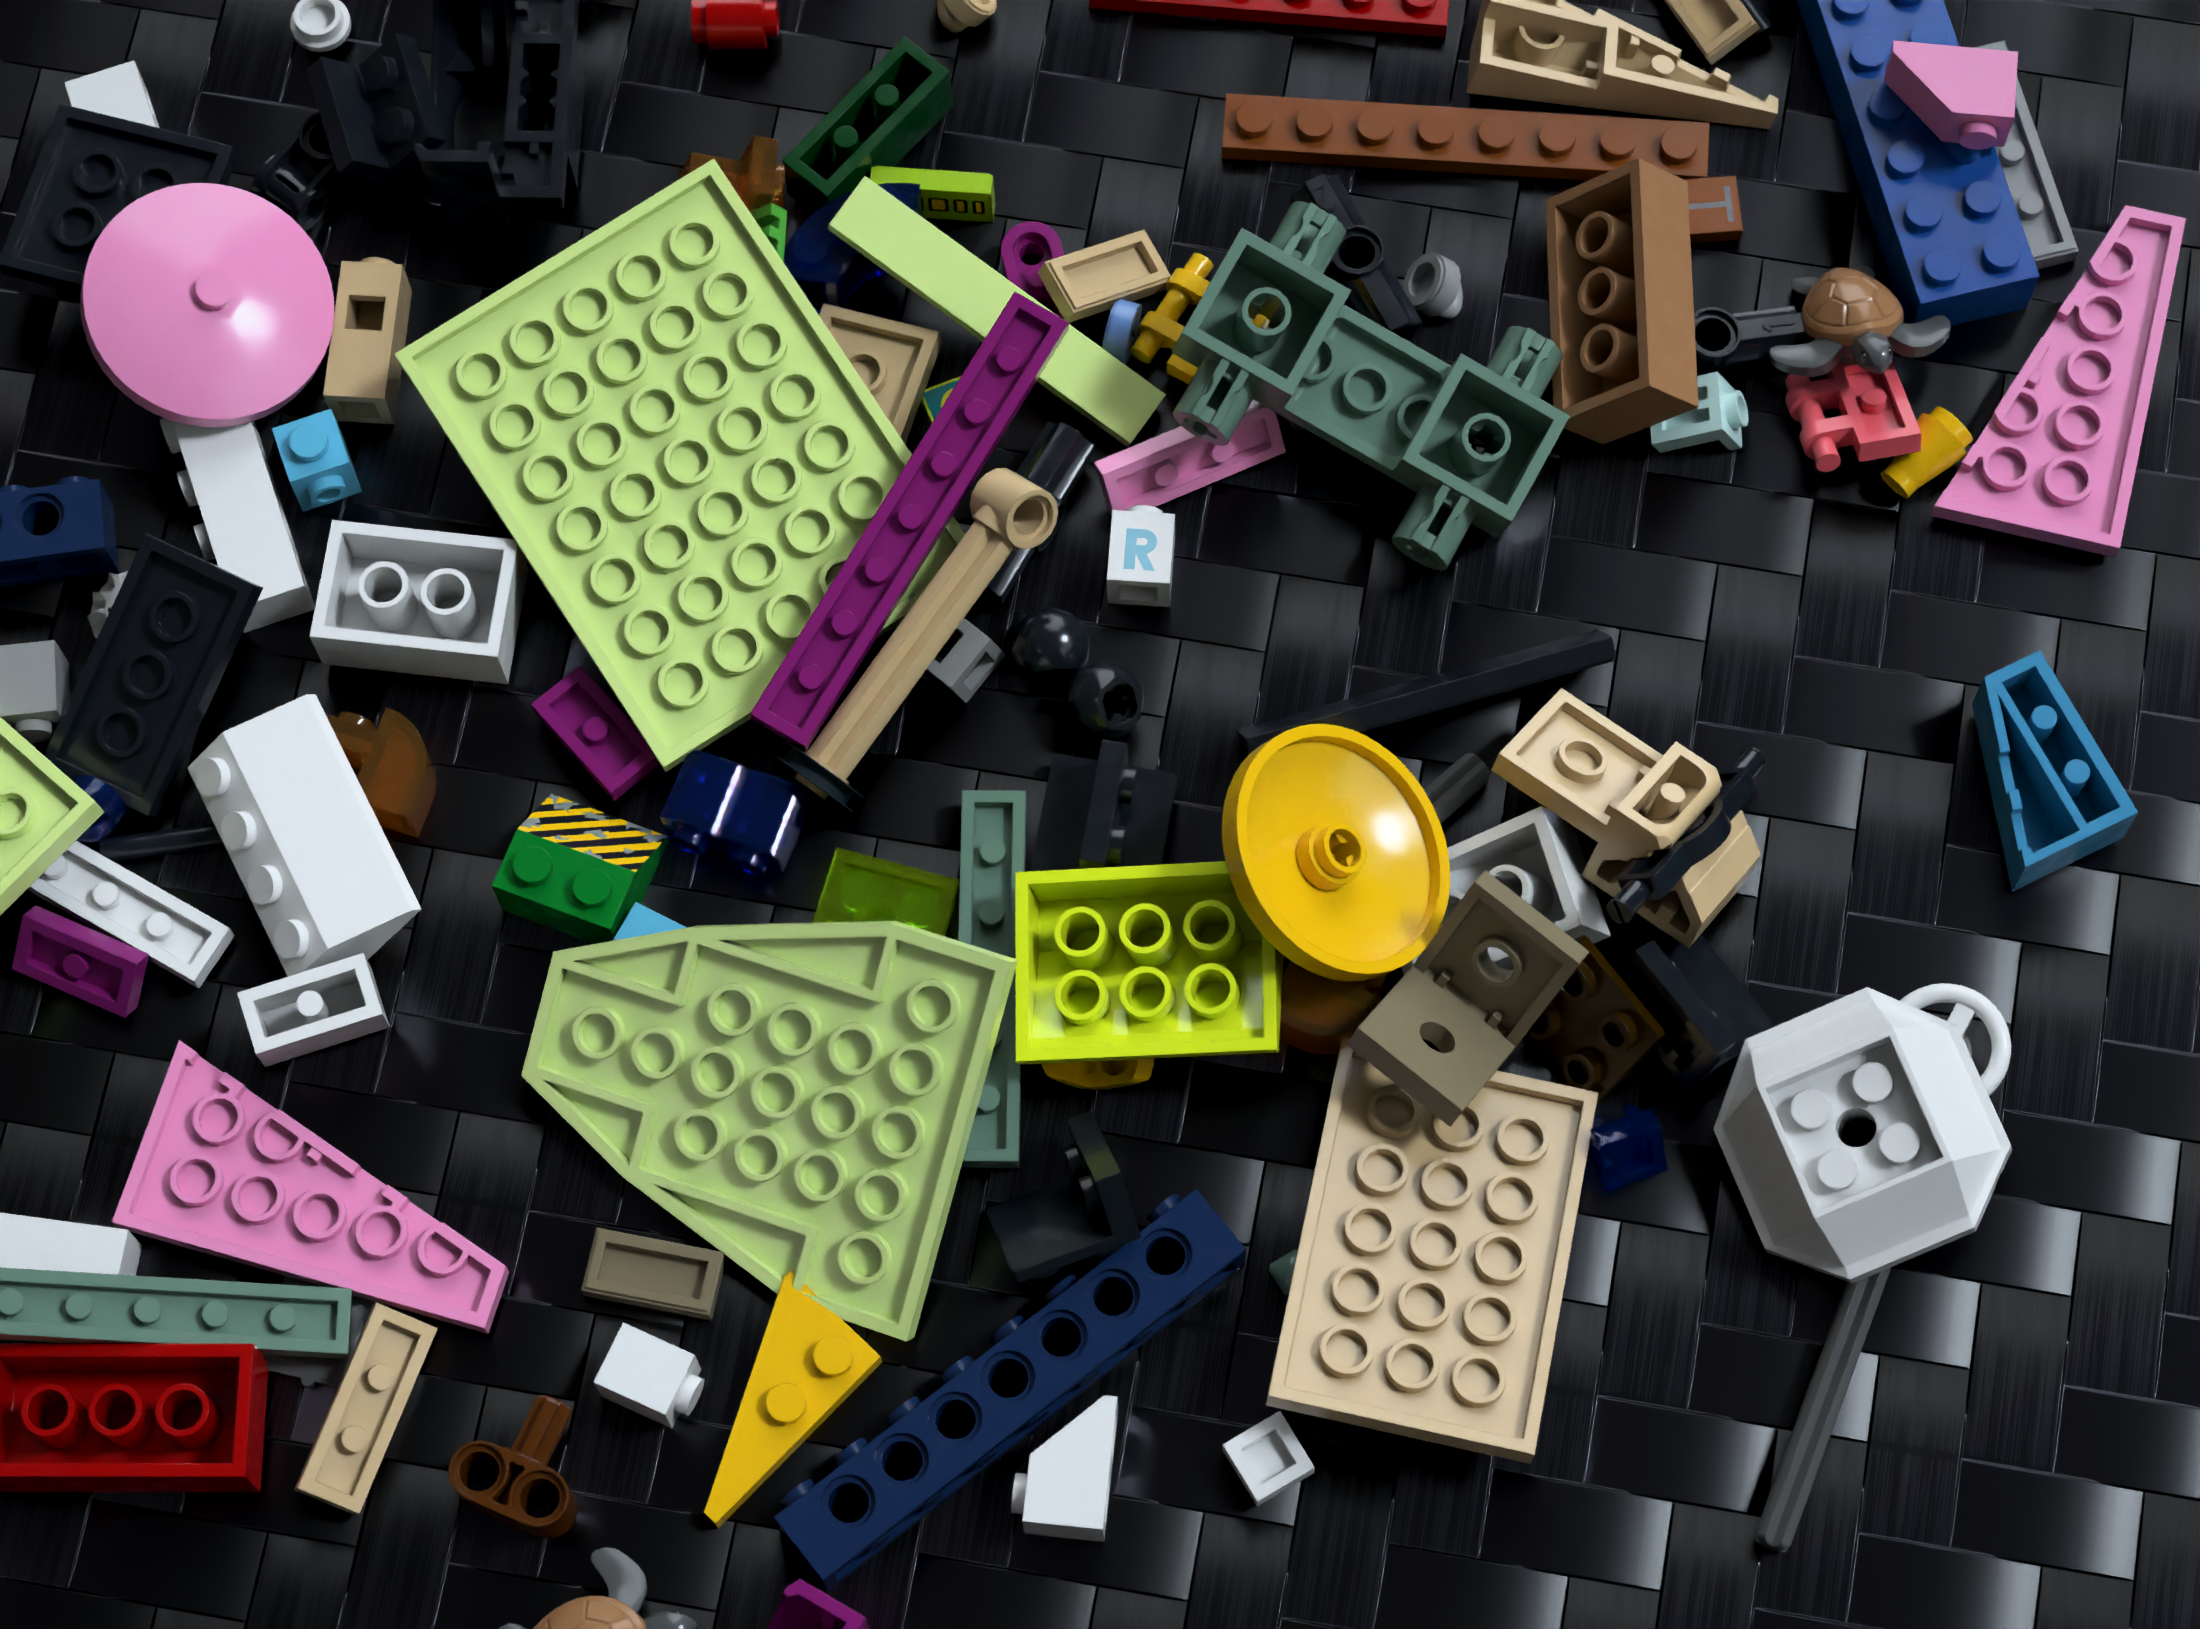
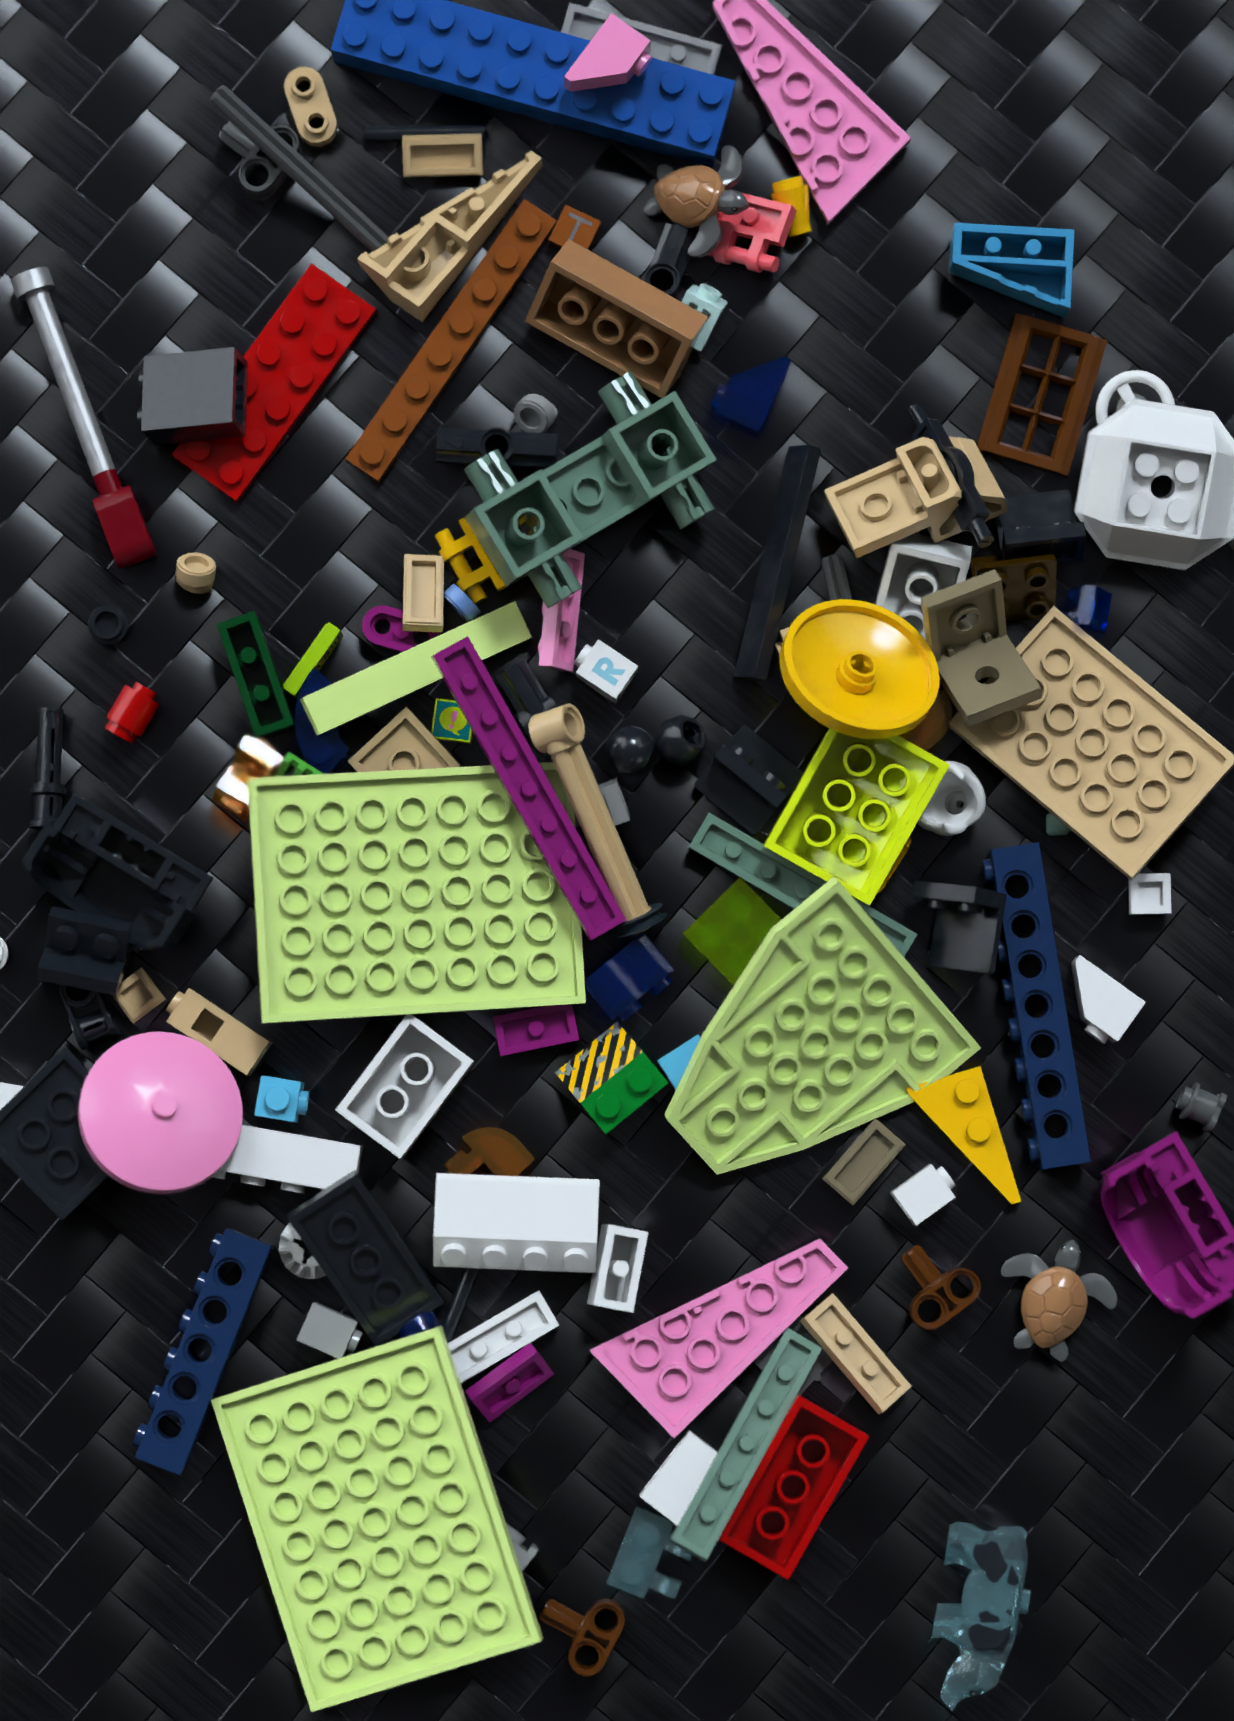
camera: 65 degrees left, 15 degrees up
none -> tan tile [112,967,167,1024]
none -> clear blue slope [710,356,791,438]
none -> white piece [917,761,986,836]
none -> reddish brown piece [977,313,1108,477]

